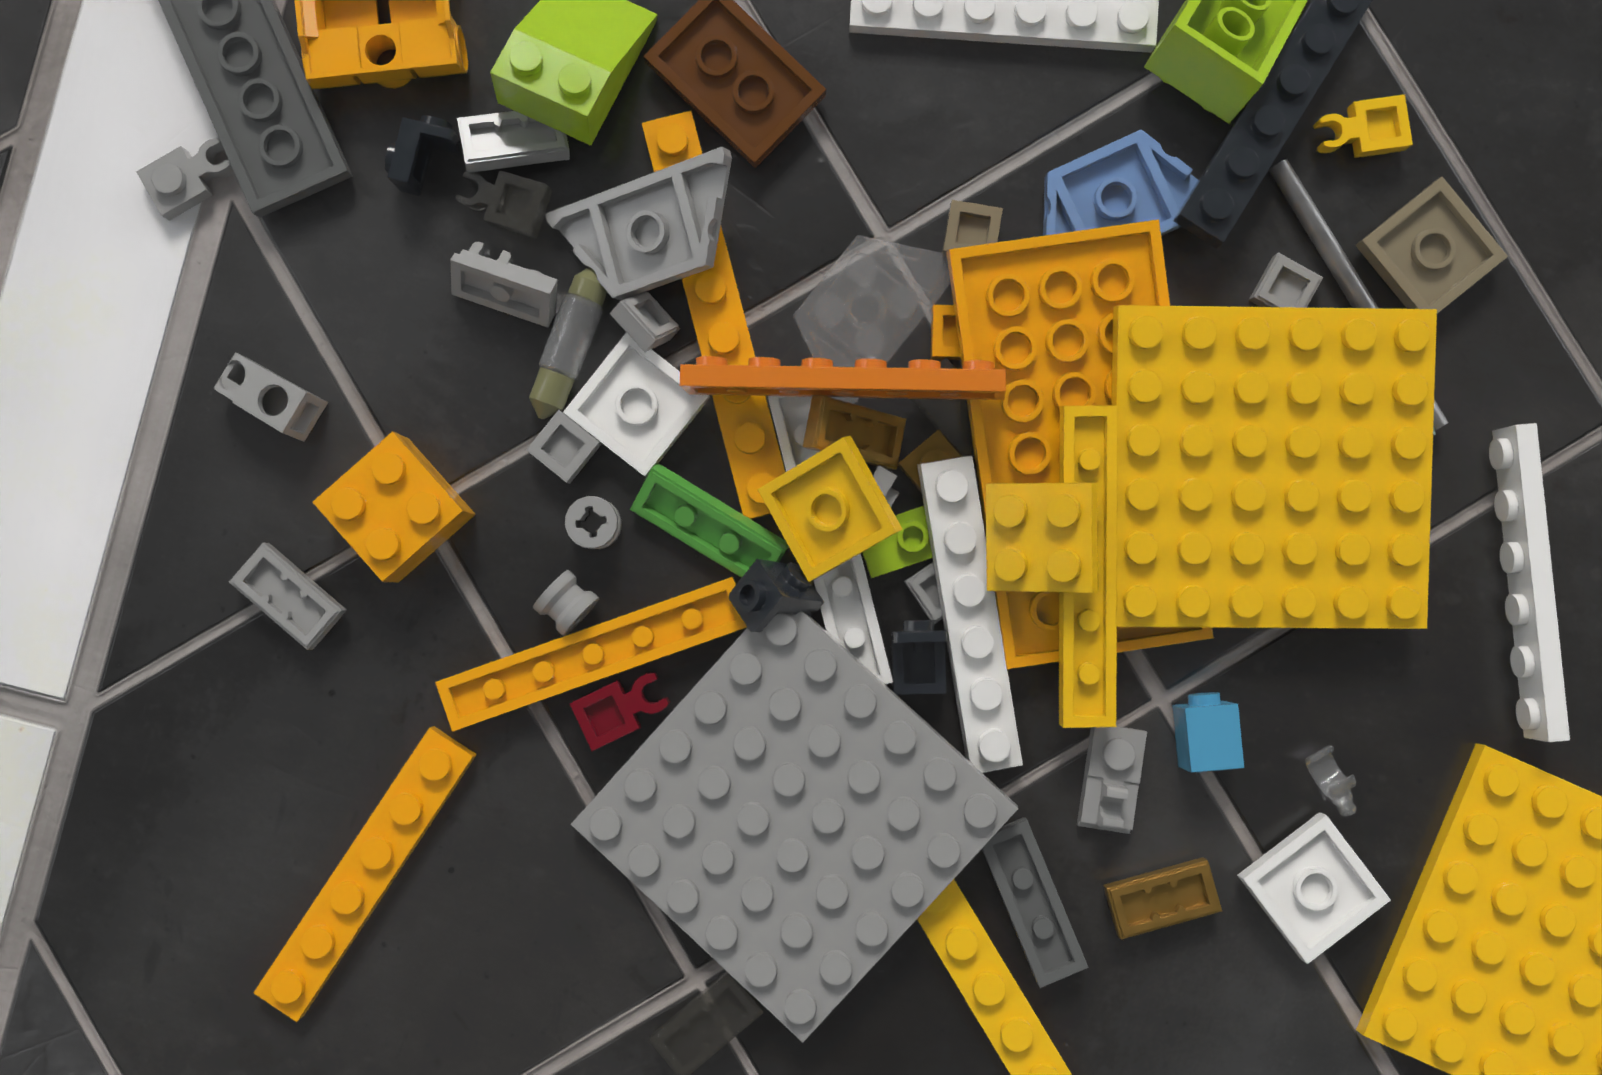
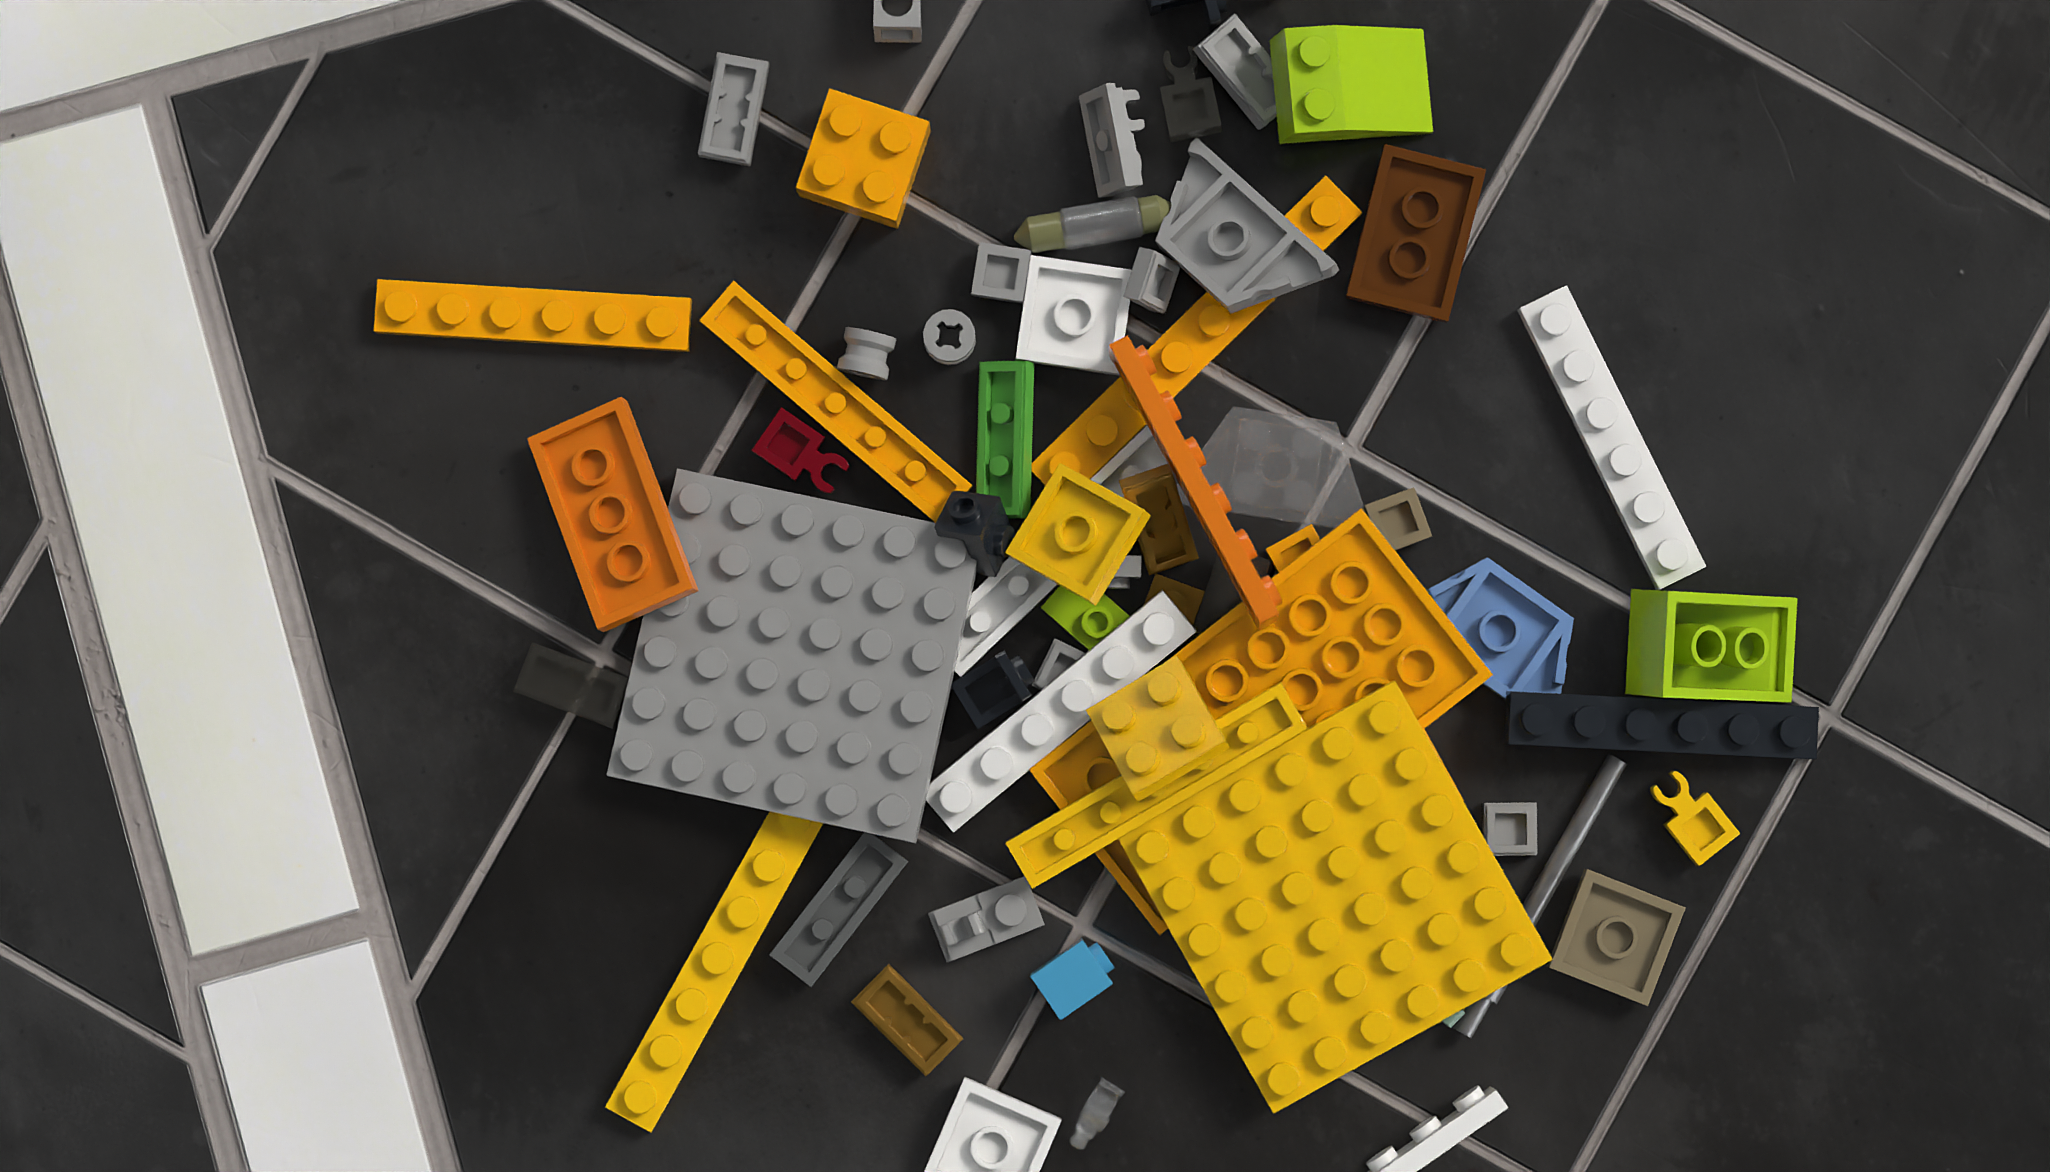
camera: 60 degrees right, 0 degrees up
none -> orange plate [527,397,699,632]

